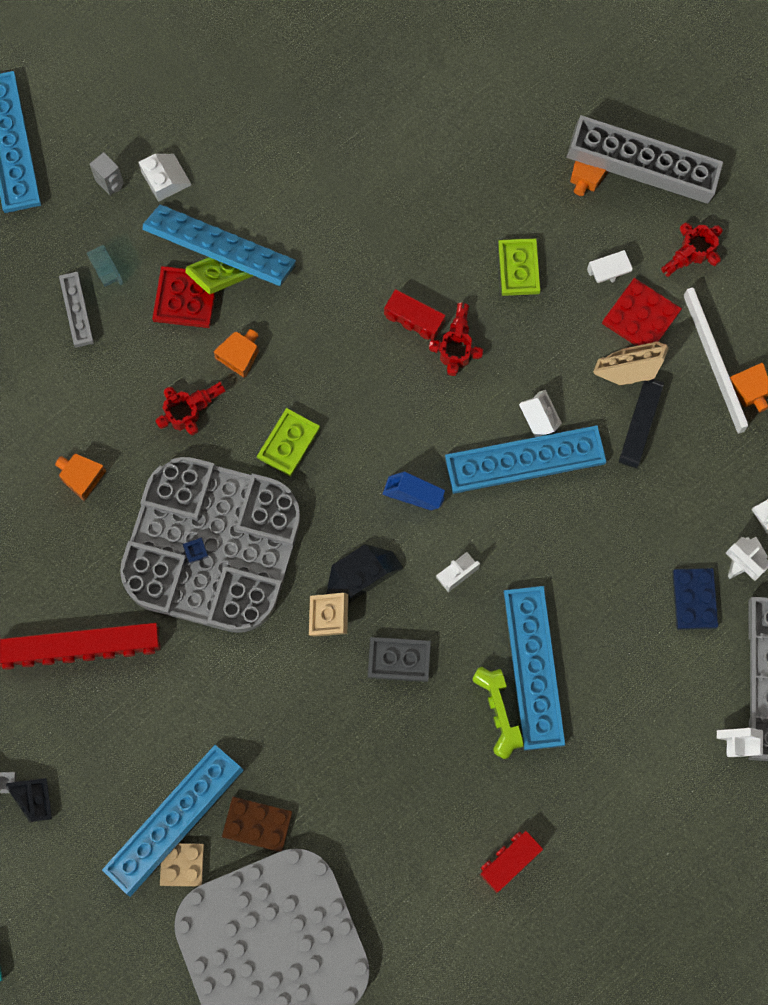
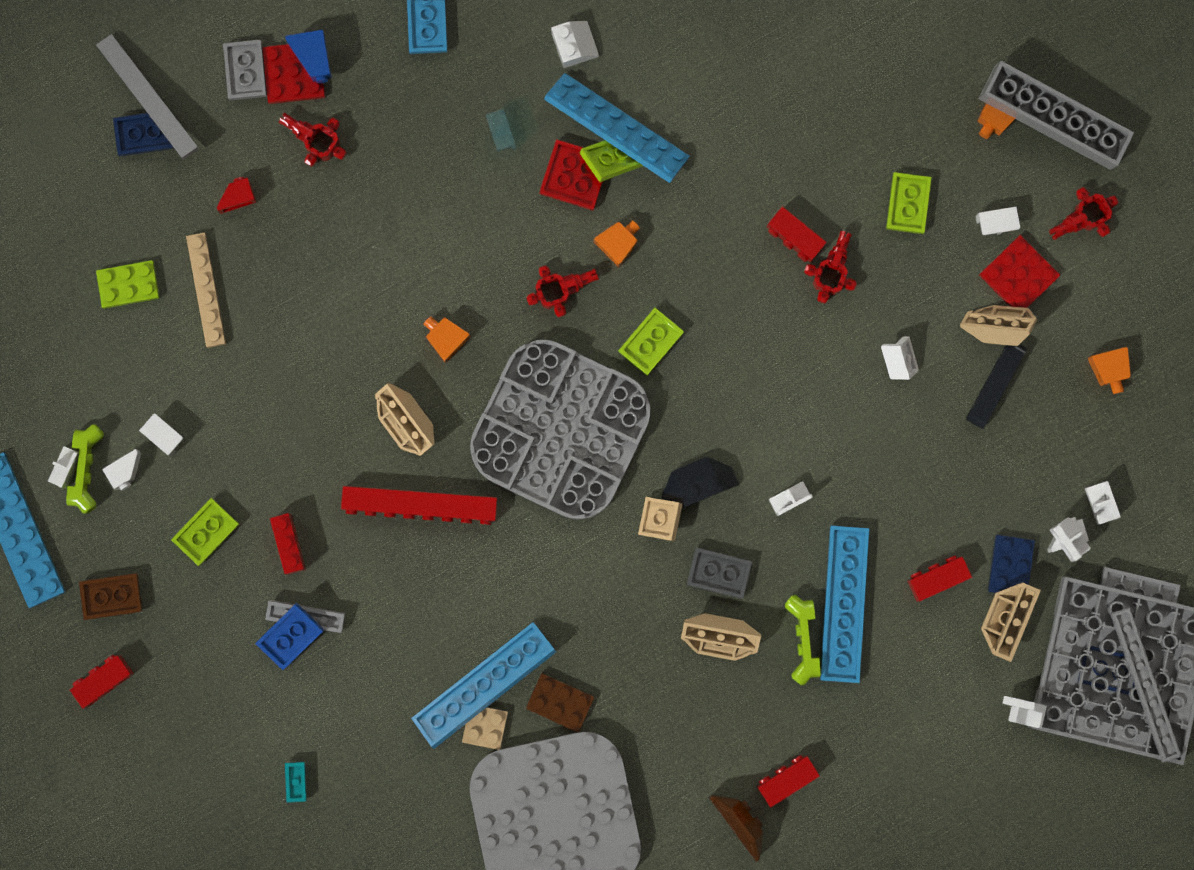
camera: 10 degrees right, 10 degrees up
black wing [6,778,52,823] -> none
light grey plate [59,271,94,348] -> none
light grey brick [90,152,124,195] -> none
dark blue plate [183,537,208,564] -> none
blue slope [383,472,445,510] -> none
dark azure plate [445,426,606,494] -> none
white tile [684,287,748,434] -> none
none -> tan wedge [375,383,434,456]
none -> tan wedge [681,613,761,661]
none -> reddish brown wedge [709,795,763,862]
none -> red brick [907,555,972,602]
none -> tan wedge [981,583,1041,662]

